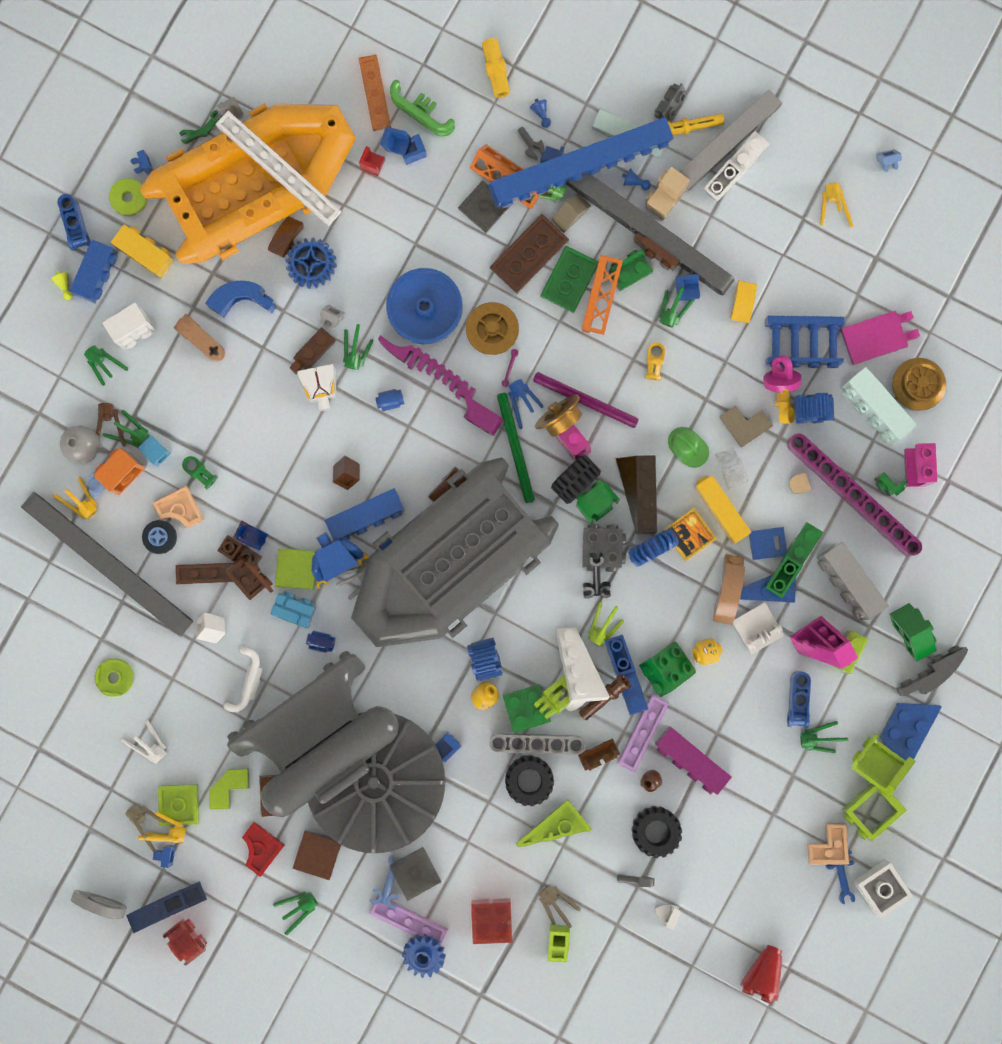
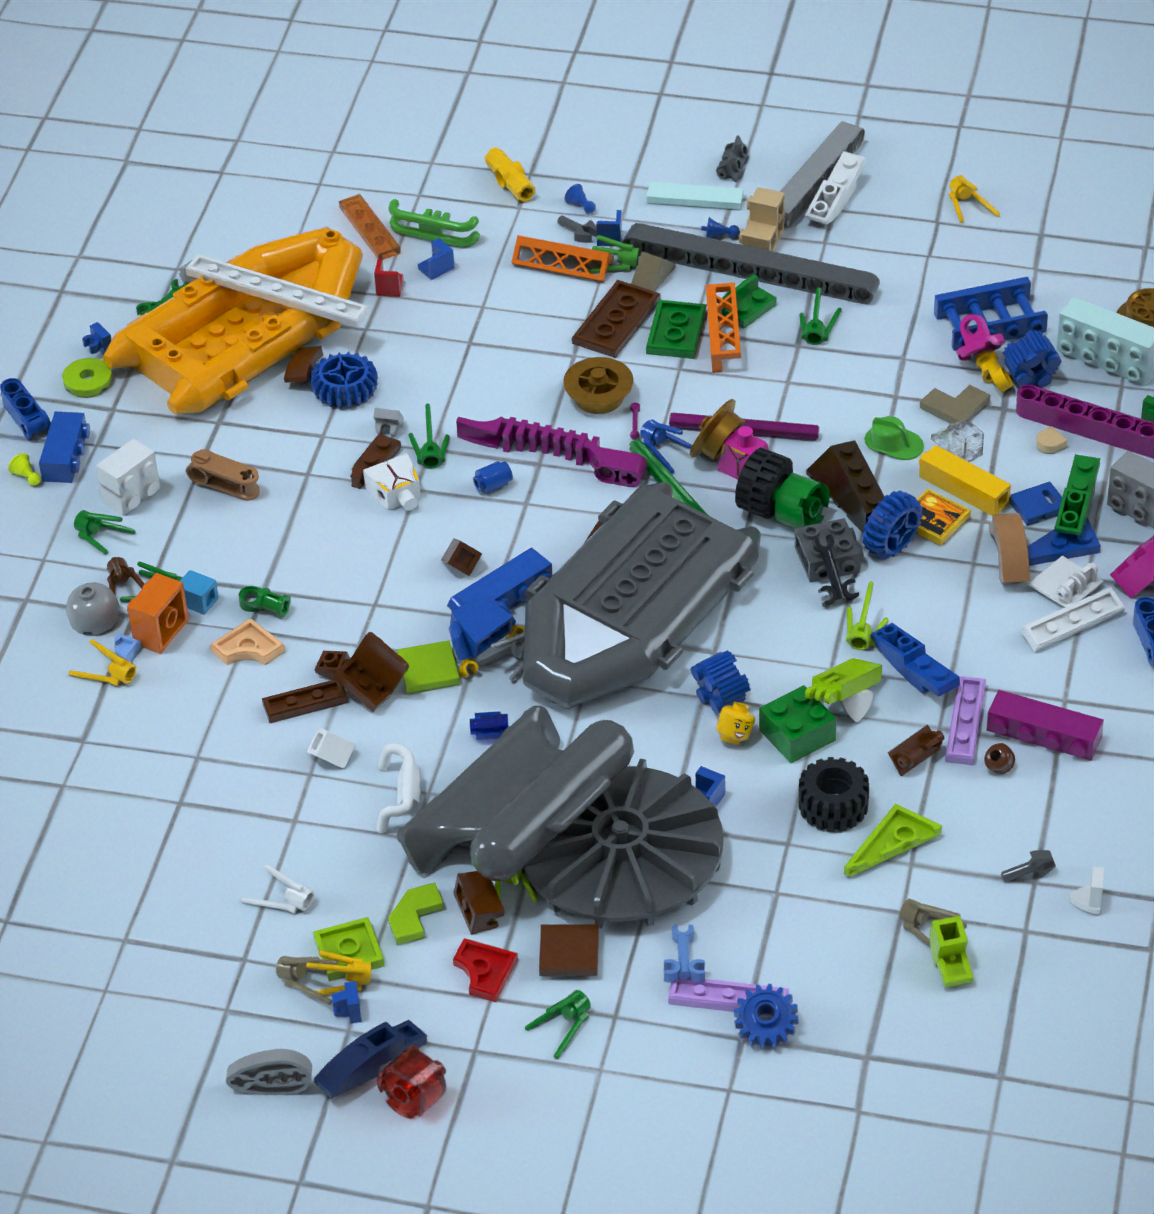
camera: 20 degrees left, 40 degrees down
dark grey beam [21,492,194,637] -> none
lime tile [94,658,134,697] -> none
yellow brick [111,224,174,279] -> none
black wheel [142,520,177,554] -> none
blue arch [205,281,276,318] -> none
clear blue brick [233,520,268,551] -> none
dark azure brick [270,591,316,628] -> none
blue panel [380,127,412,156] -> none
blue dish [386,268,463,345] -> none
clear smoke plate [389,847,442,901] -> none
clear smoke plate [458,180,511,233] -> none
clear red piece [471,898,512,944] -> none
blue brick [488,117,674,208] -> none
light grey beam [489,733,585,755] -> none
white wing [556,627,610,703] -> none
reddish brown pin [579,674,631,721] -> none
black tyre [631,806,682,858] -> none
reddish brown hinge [634,233,679,271] -> none
green bracket [639,642,696,697] -> none
yellow connector [644,342,665,381] -> none
yellow pin [667,113,724,136] -> none
blue panel [675,274,700,301] -> none
yellow head [692,638,723,666] -> none
yellow slope [730,280,757,323] -> none
dark pink tile [840,311,920,365] -> none
medium blue tile [876,149,902,172] -> none
none -> white tile [1021,587,1125,652]

